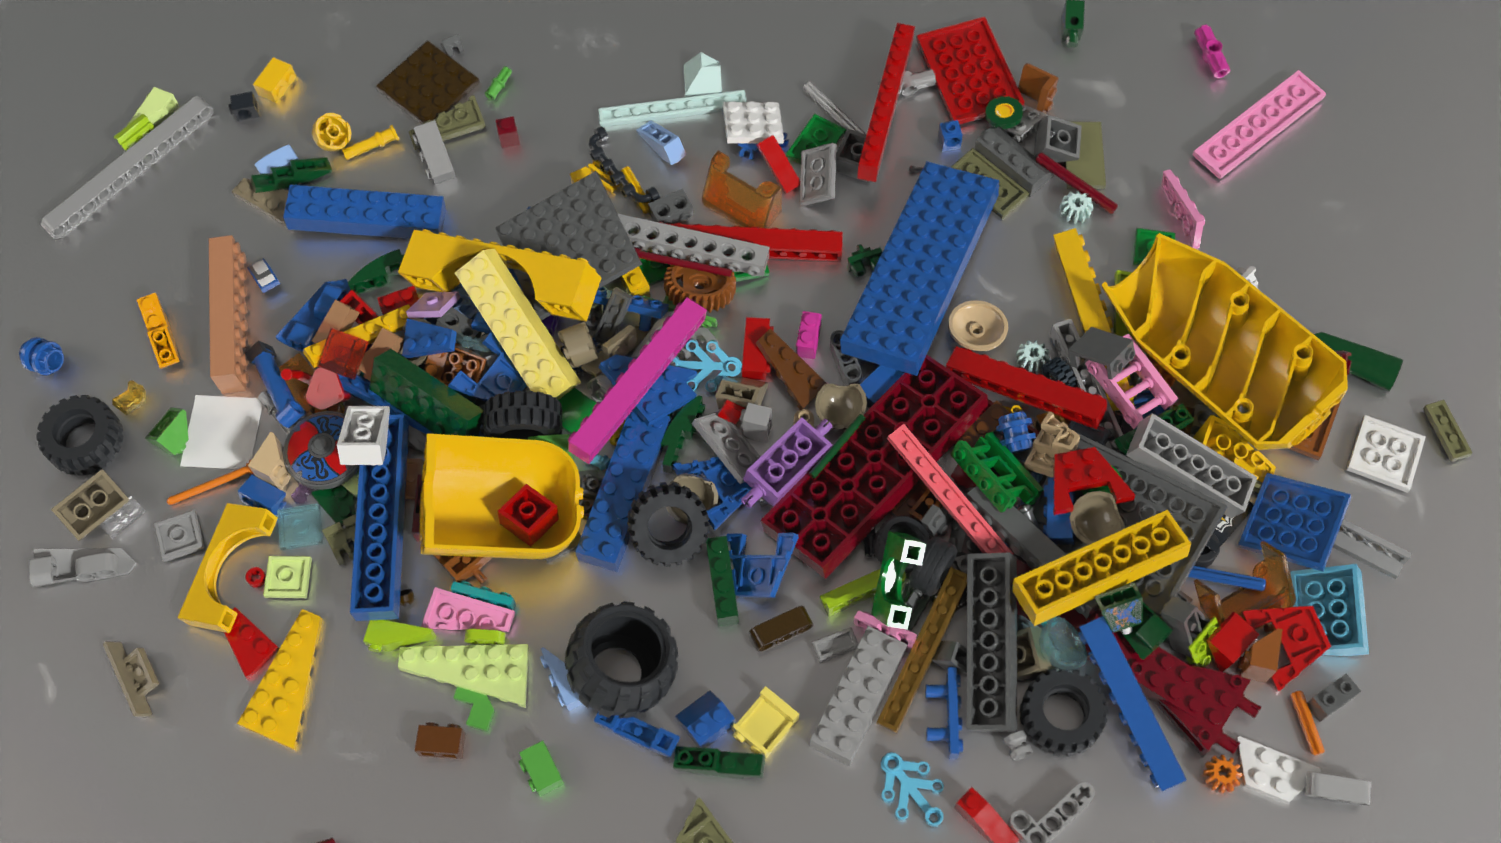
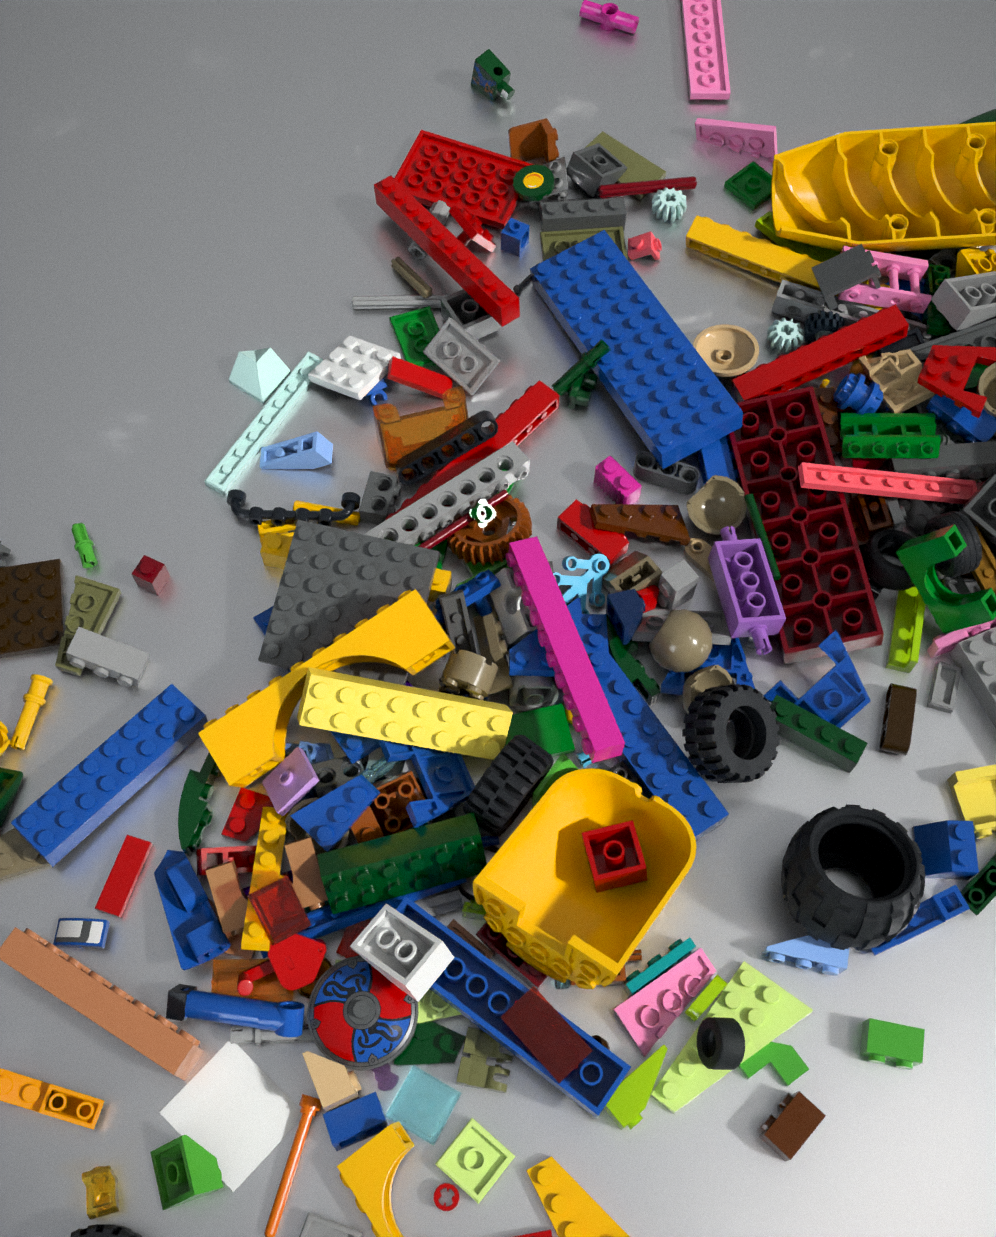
camera: 55 degrees left, 0 degrees up
none -> red tile [95,835,153,918]
none -> dark tan axle [391,257,433,298]
none -> black beam [395,410,498,485]
none -> red plate [449,205,497,252]
none -> plate [469,499,496,528]
none -> clear red piece [501,986,593,1084]
none -> dark green pin [552,339,611,396]
none -> dark blue slope [606,589,645,645]
none -> coral bracket [628,231,662,261]
none -> dark tan cylinder [649,609,712,672]
none -> black tyre [697,1017,745,1070]

